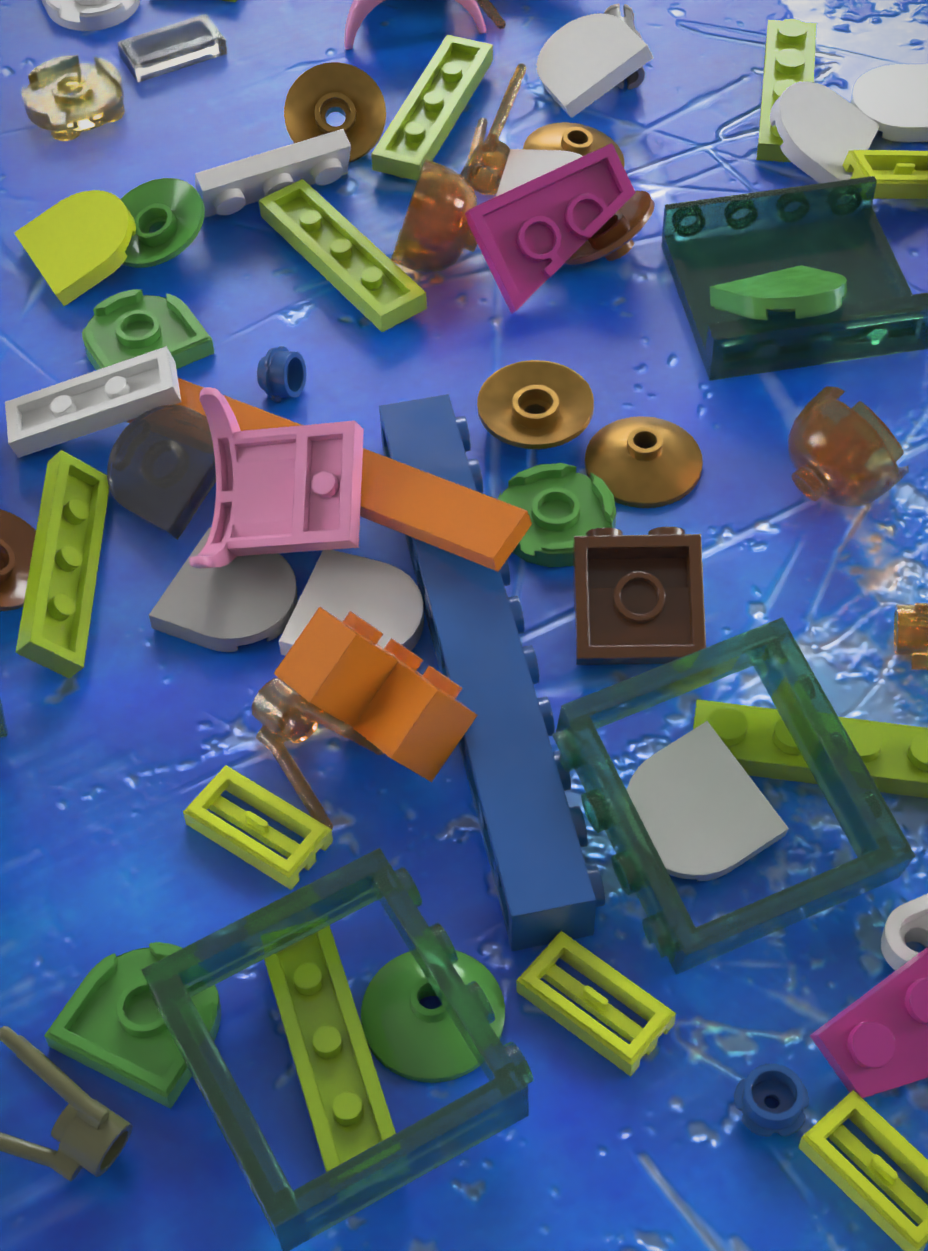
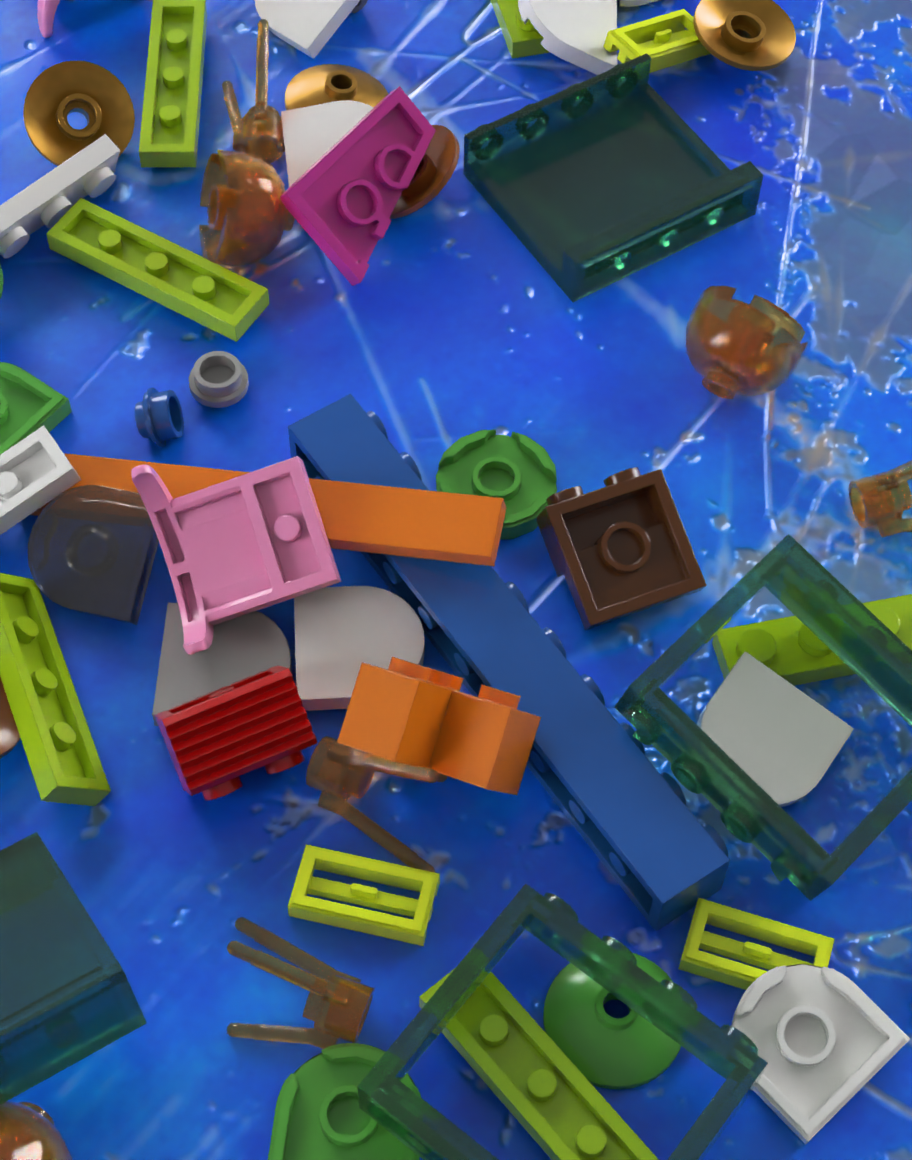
camera: 25 degrees left, 5 degrees up
pearl gold dish [477,360,594,449] -> none
pearl gold dish [585,416,703,508] -> none
bright green tile [709,265,847,320] -> none
none -> red brick [154,665,317,800]
none -> light grey plate [189,351,249,408]
none -> clear orange plant [226,917,375,1049]
none -> white tile [731,964,910,1144]

